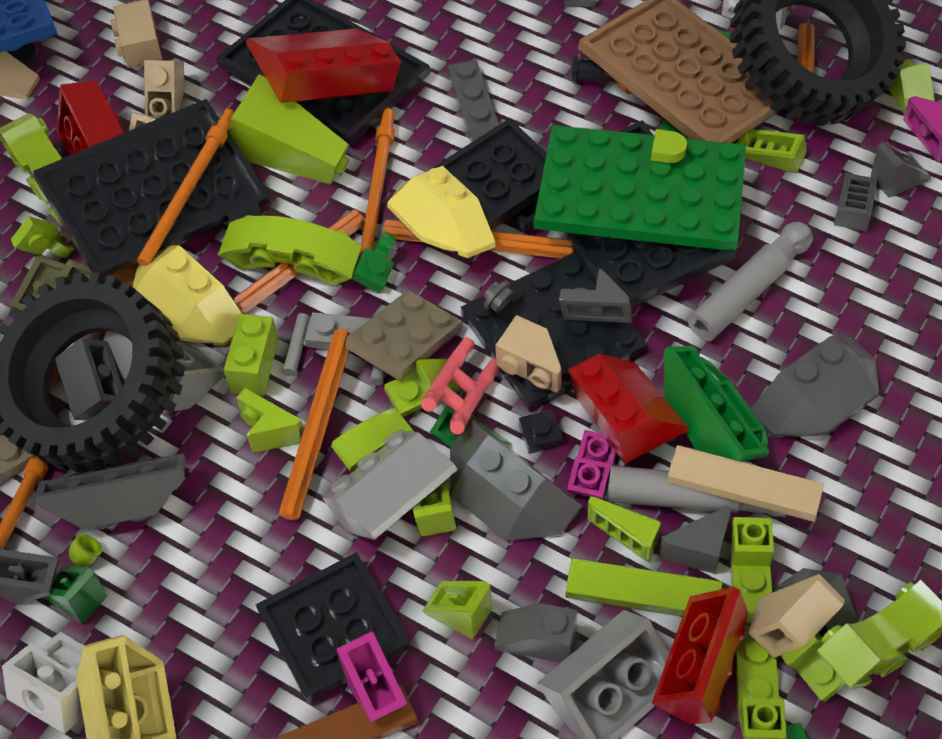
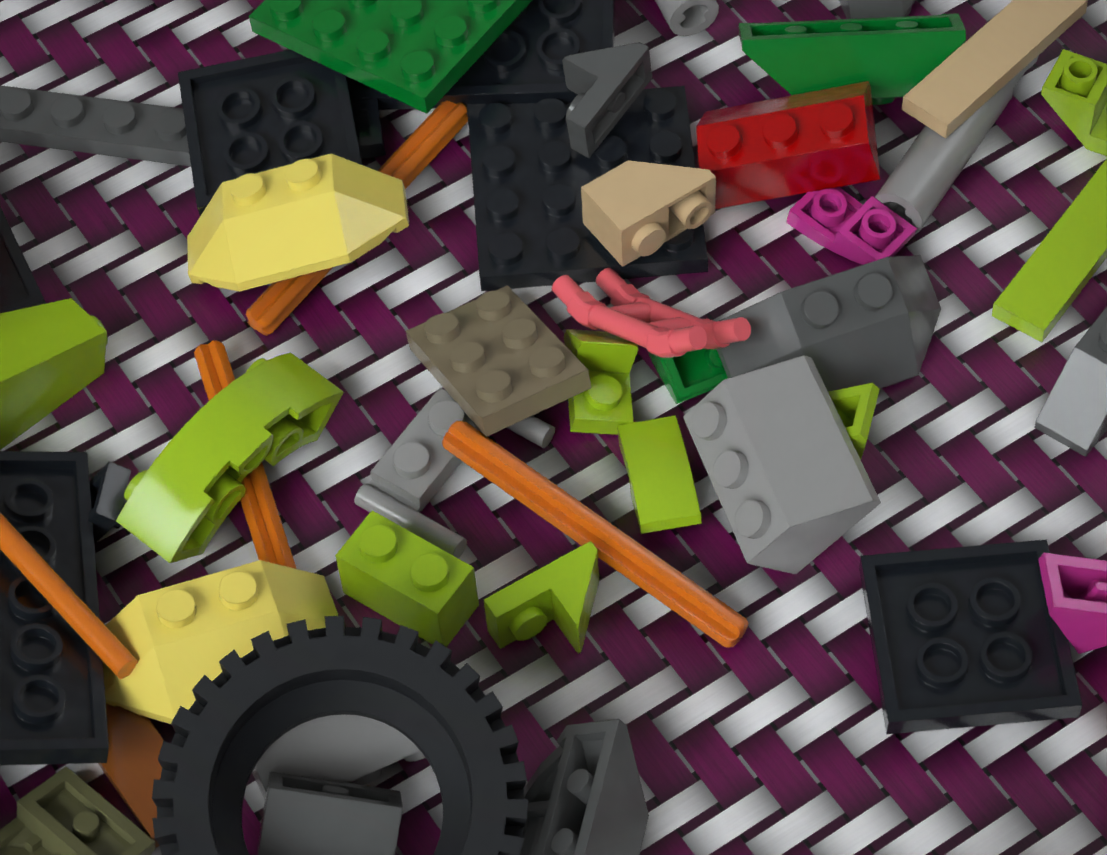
camera: 65 degrees left, 0 degrees up
green plate [351,231,396,294] -> none
orange bar [359,108,395,257] -> none
lime slope [422,581,492,640] -> none
dark grey plate [483,280,514,313] -> none
black plate [519,409,563,454] -> none
lime slope [588,496,661,562] -> none
dark grey slope [660,506,731,574] -> none

